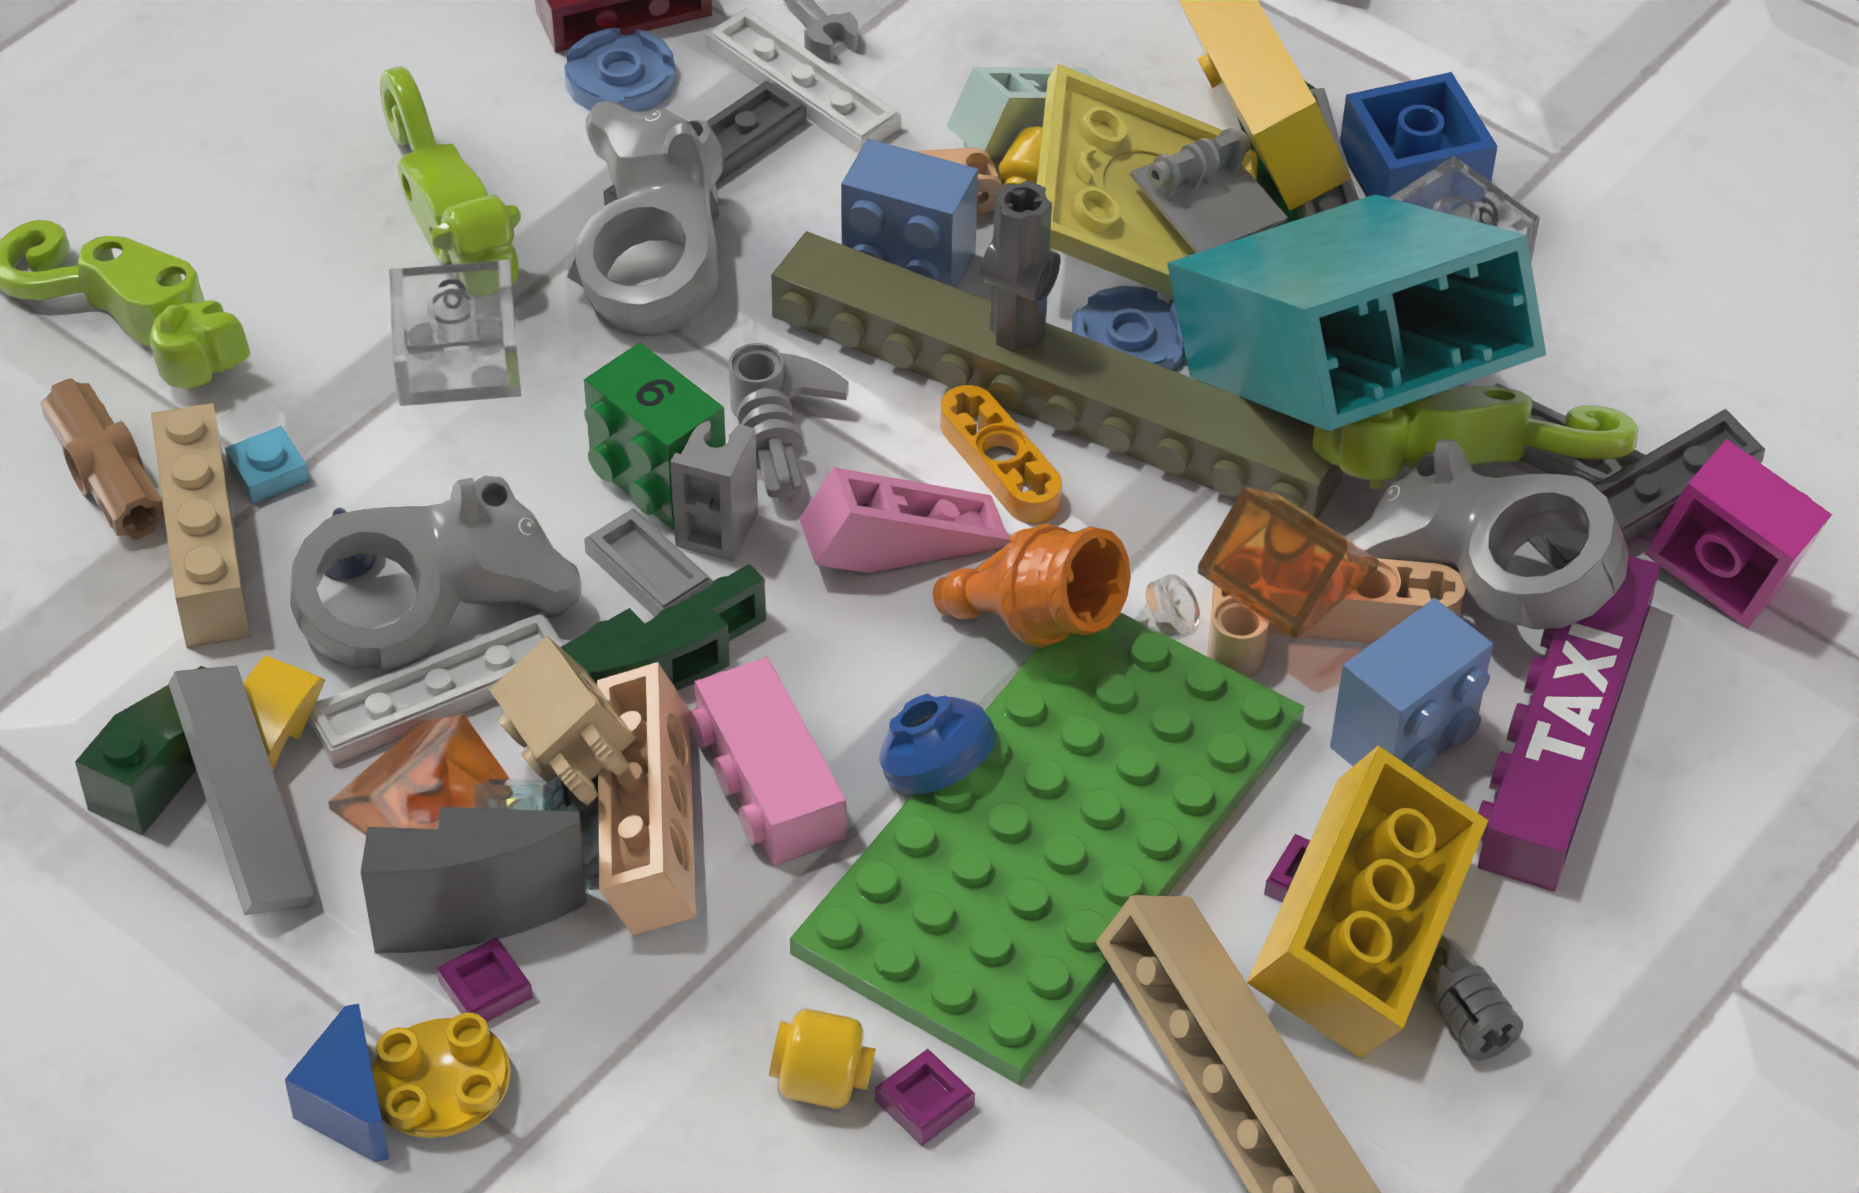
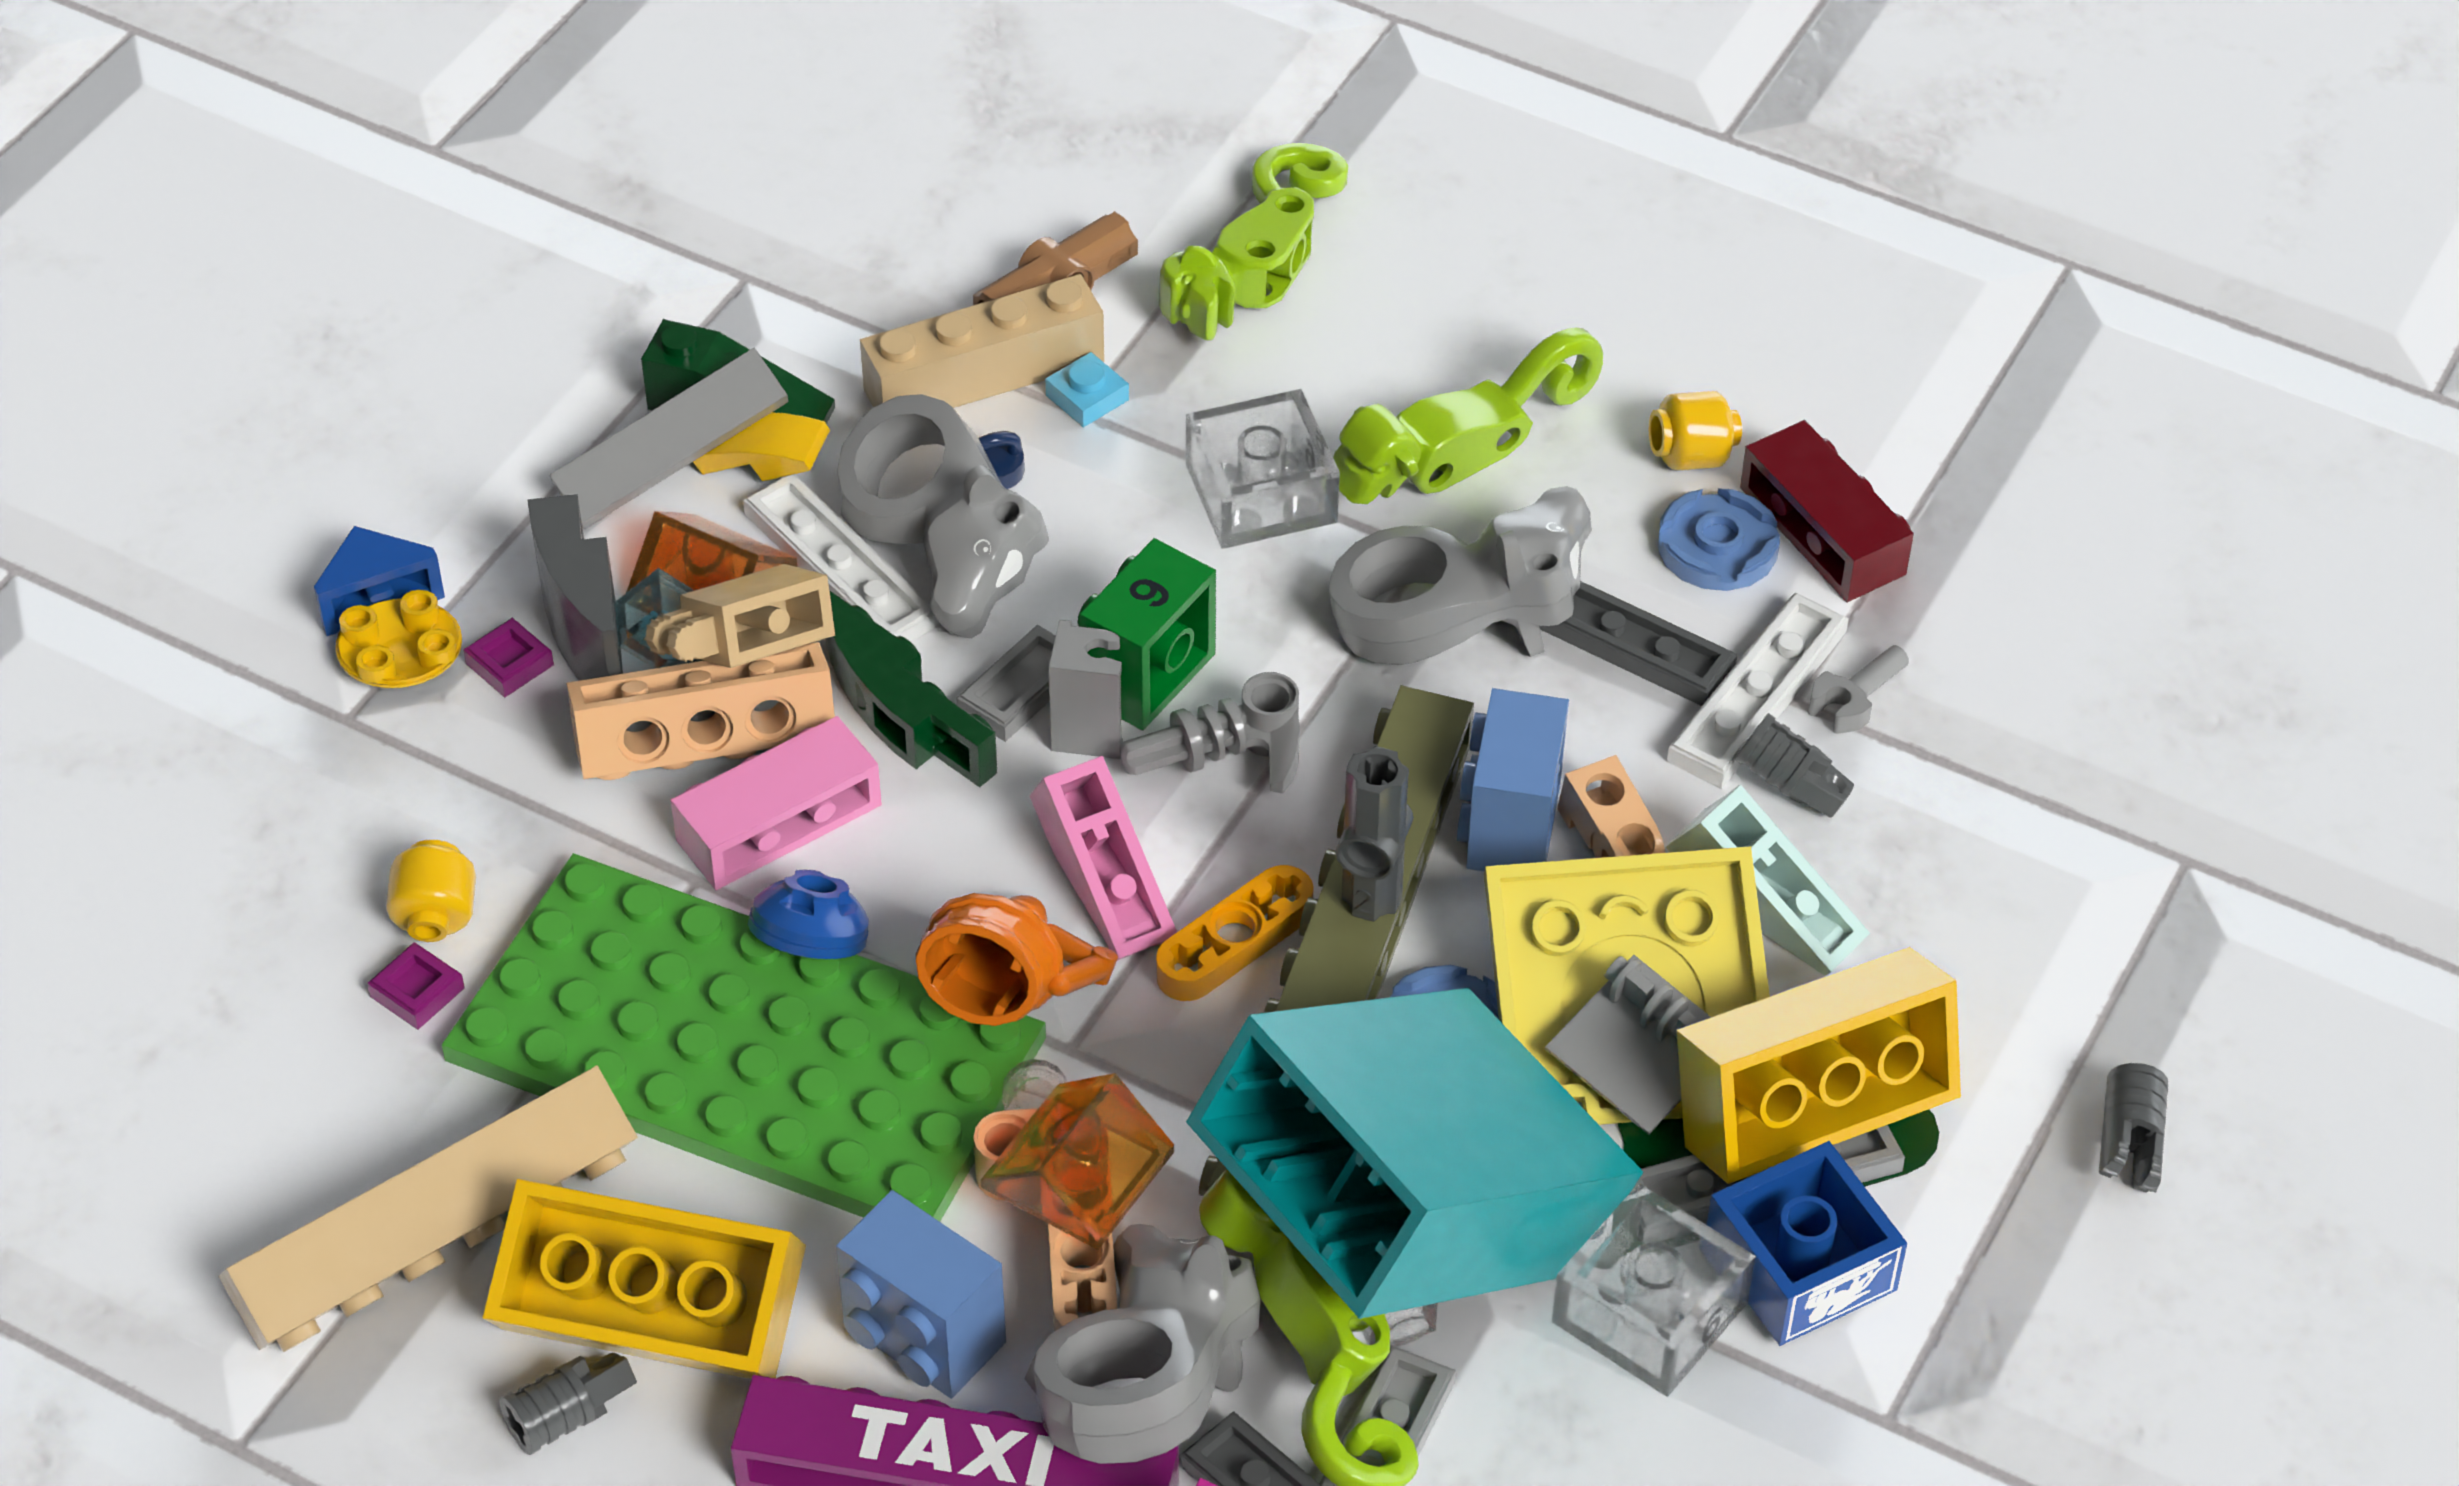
camera: 80 degrees right, 0 degrees up
none -> yellow head [1648,391,1742,470]
none -> dark grey hinge [1735,713,1854,818]

